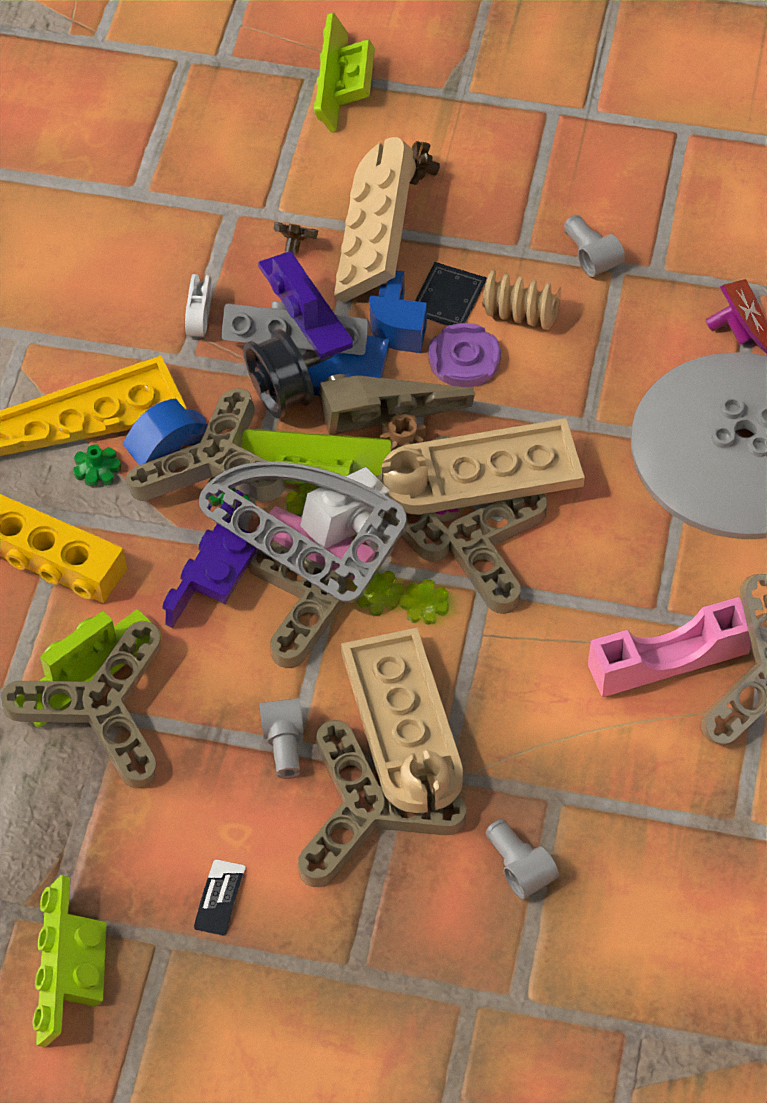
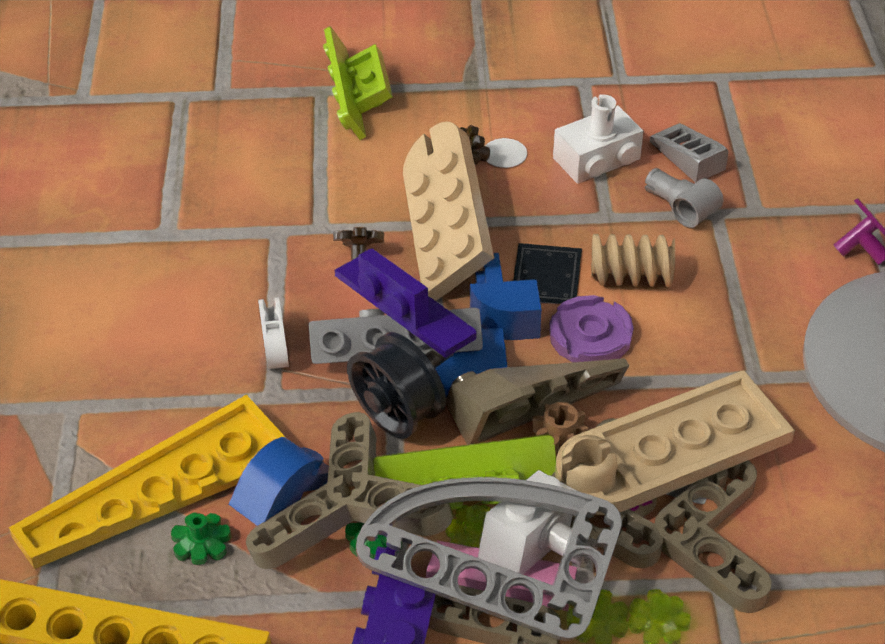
camera: 15 degrees left, 10 degrees down
none -> white sticker [485,138,527,168]
none -> white brick [553,95,643,184]
none -> light grey slope [650,123,729,183]

